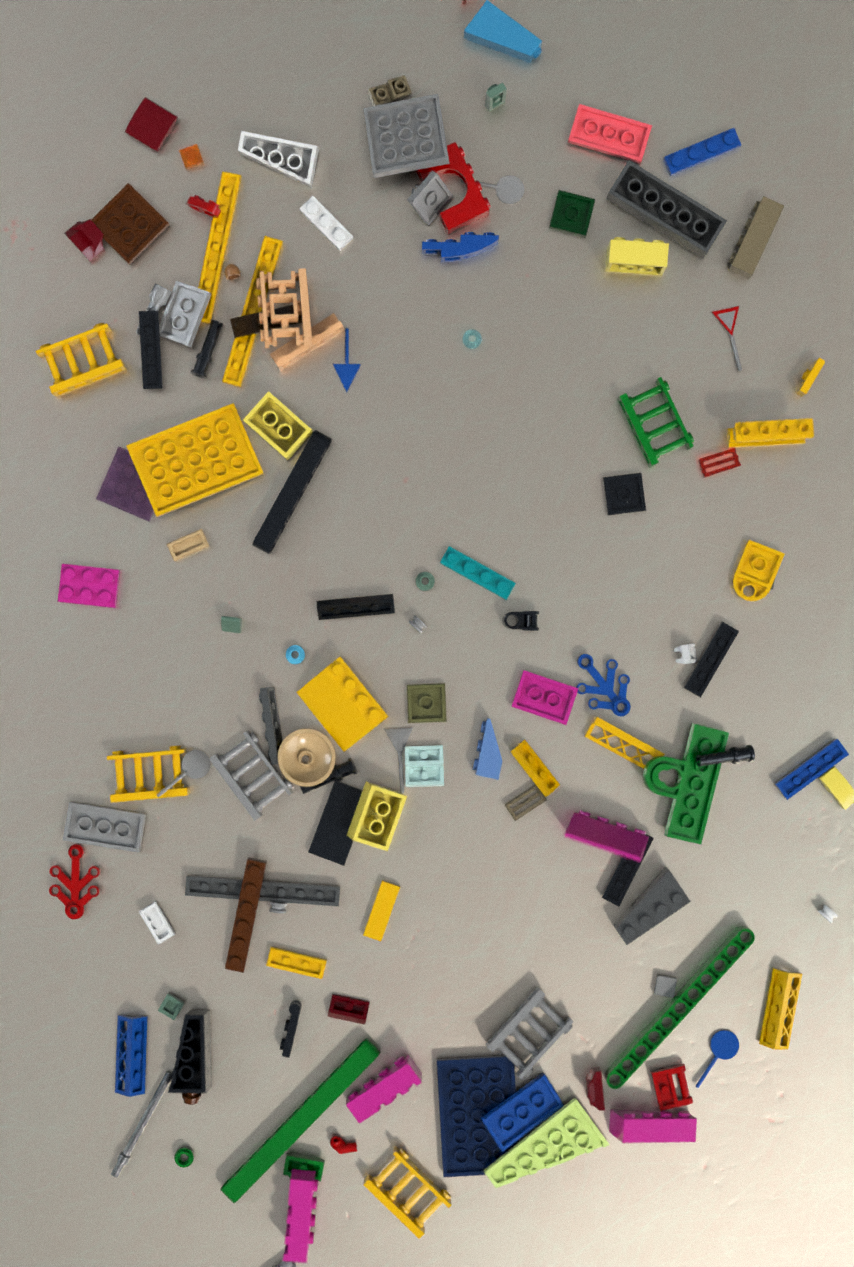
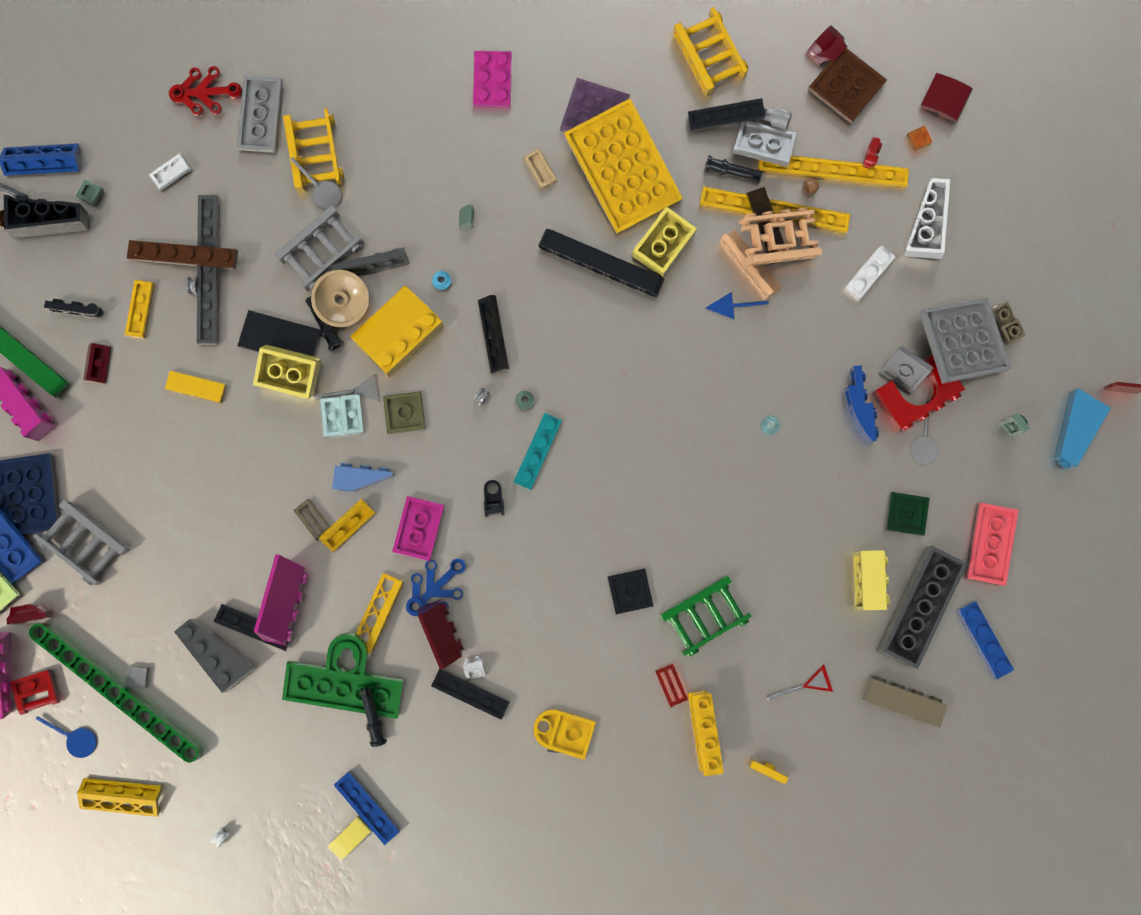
camera: 80 degrees right, 5 degrees down
none -> dark red slope [418,599,464,670]

